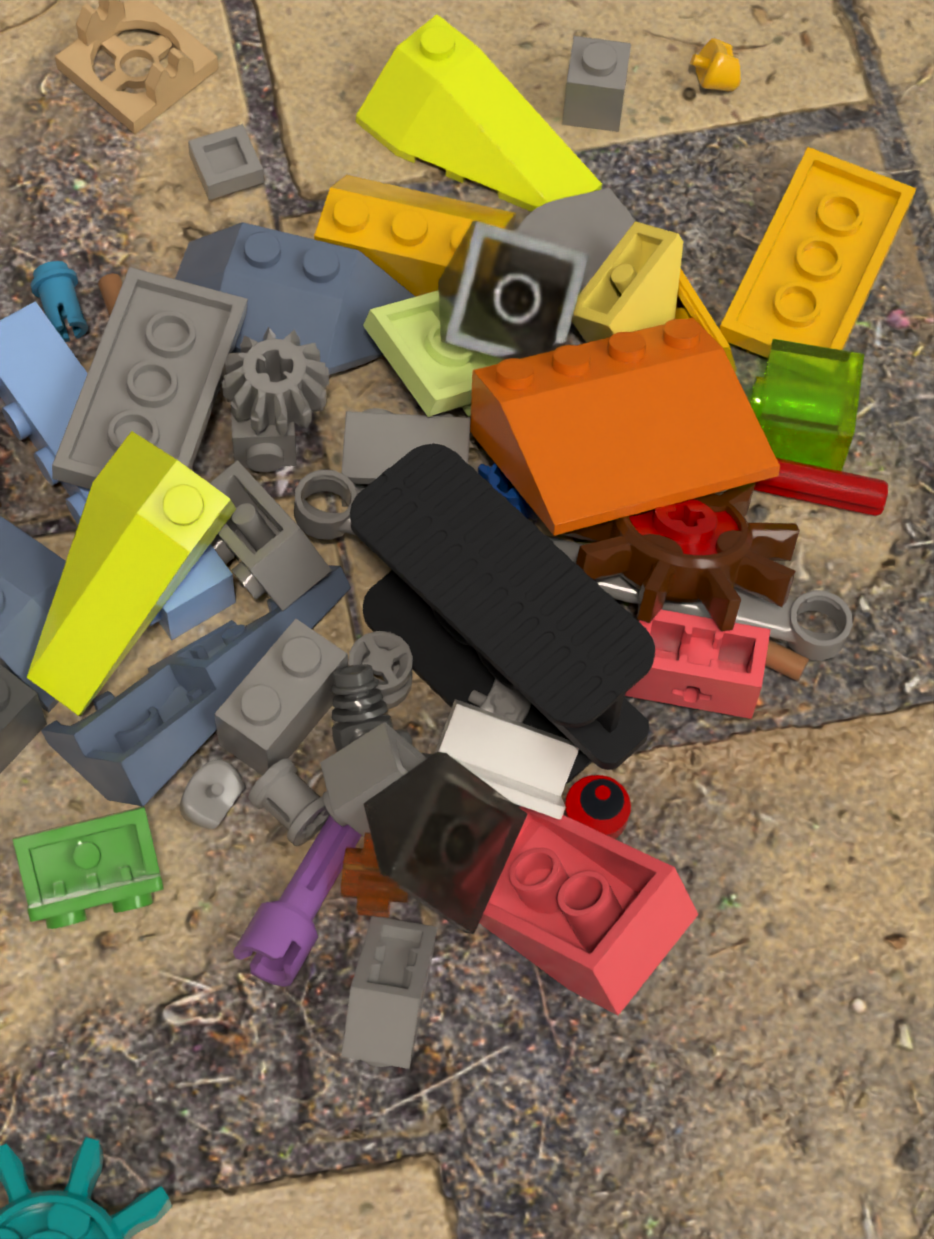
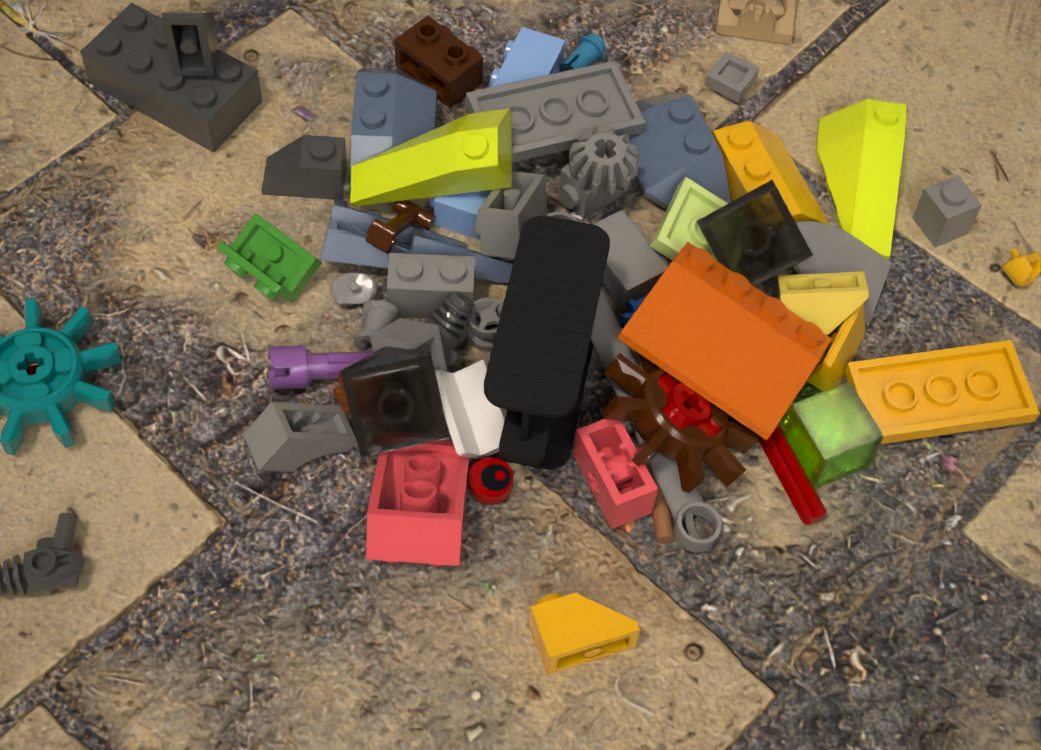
camera: 55 degrees right, 5 degrees down
none -> reddish brown piece [366,200,436,254]
none -> yellow slope [528,592,640,675]

